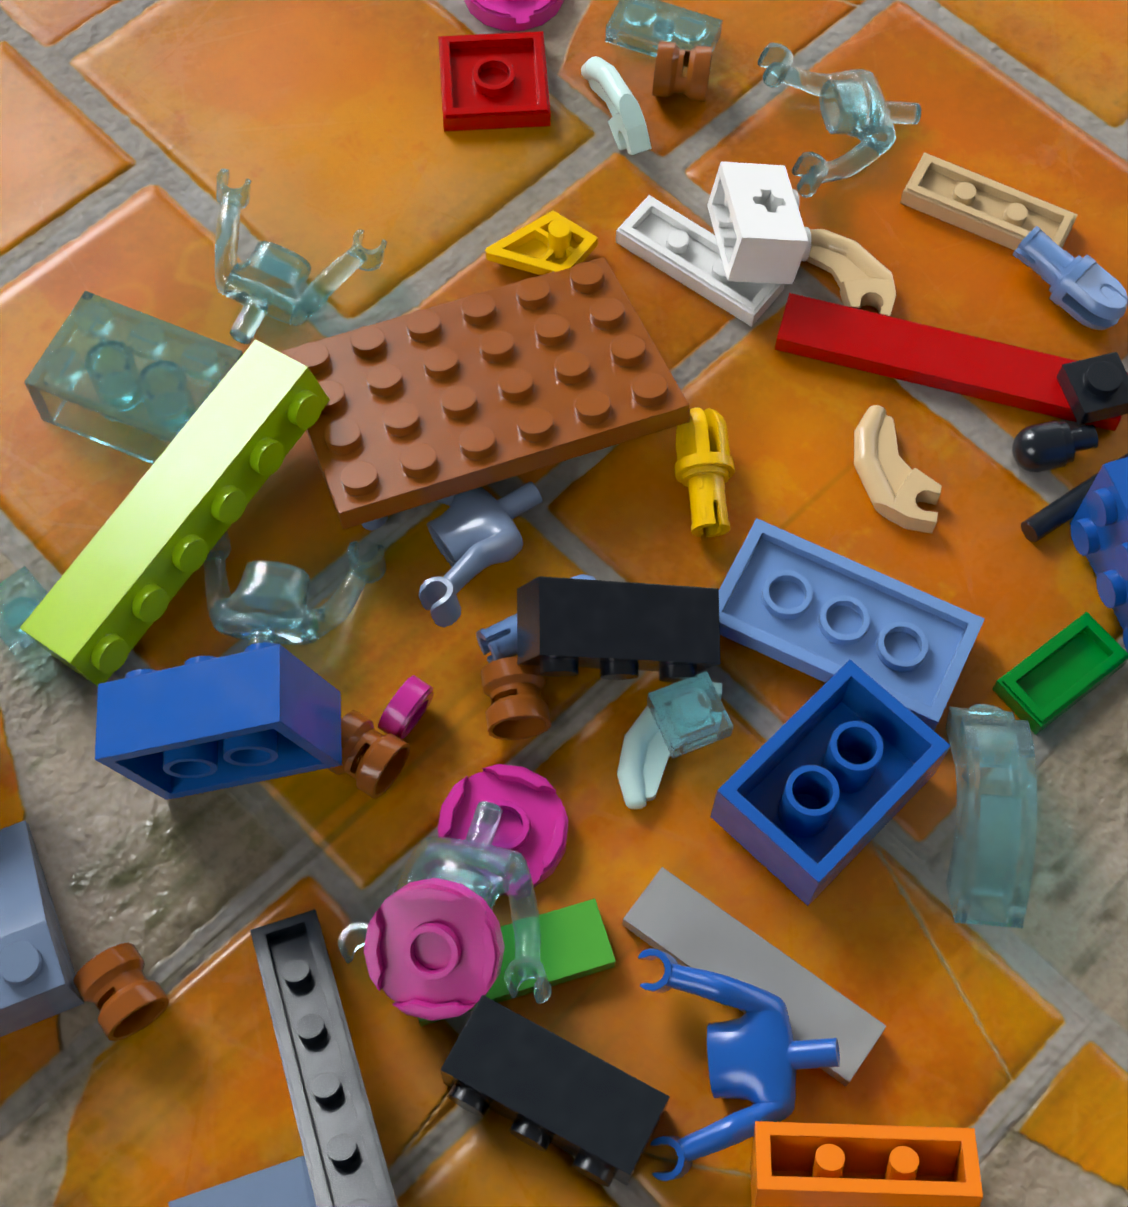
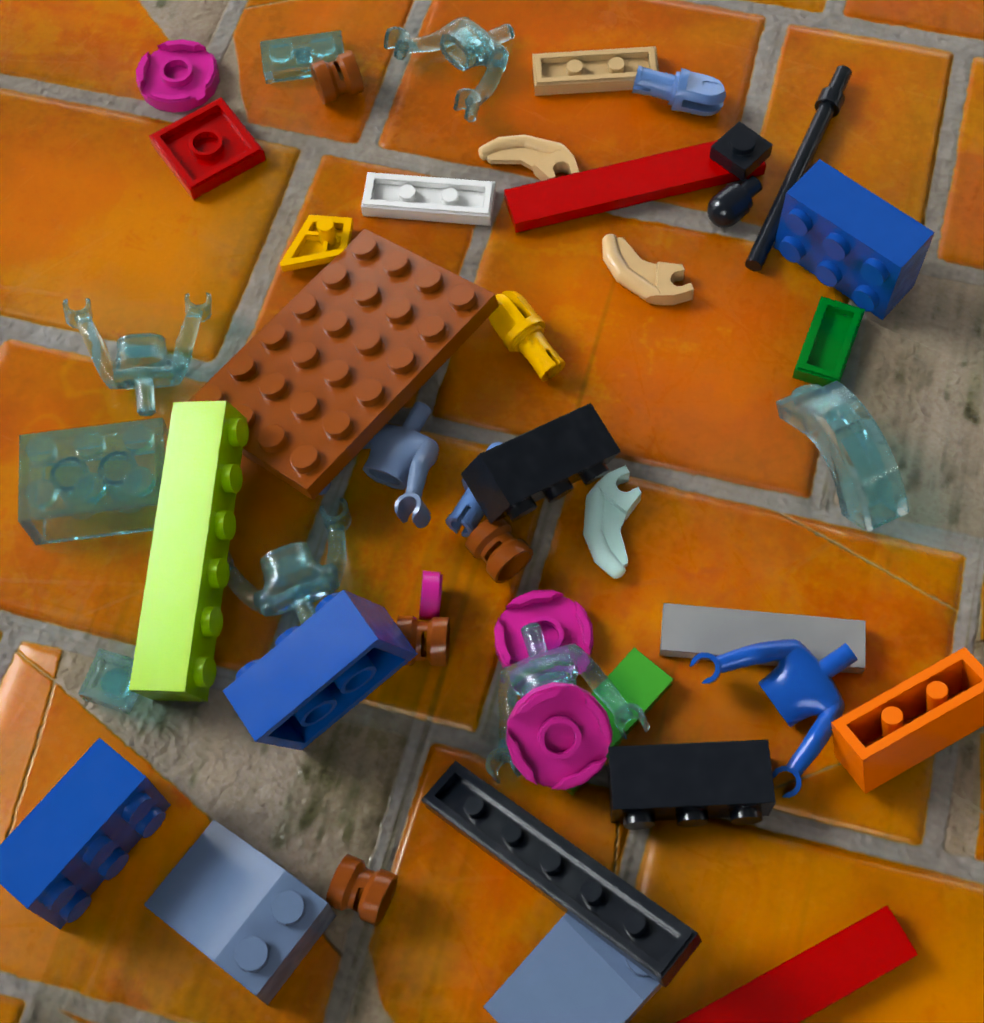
camera: 25 degrees left, 0 degrees up
light aqua piece [581,56,652,155] -> none
clear light blue plate [647,671,734,759] -> none
white brick [707,161,811,284] -> none
blue brick [710,659,951,906] -> none
medium blue plate [719,518,985,731] -> none

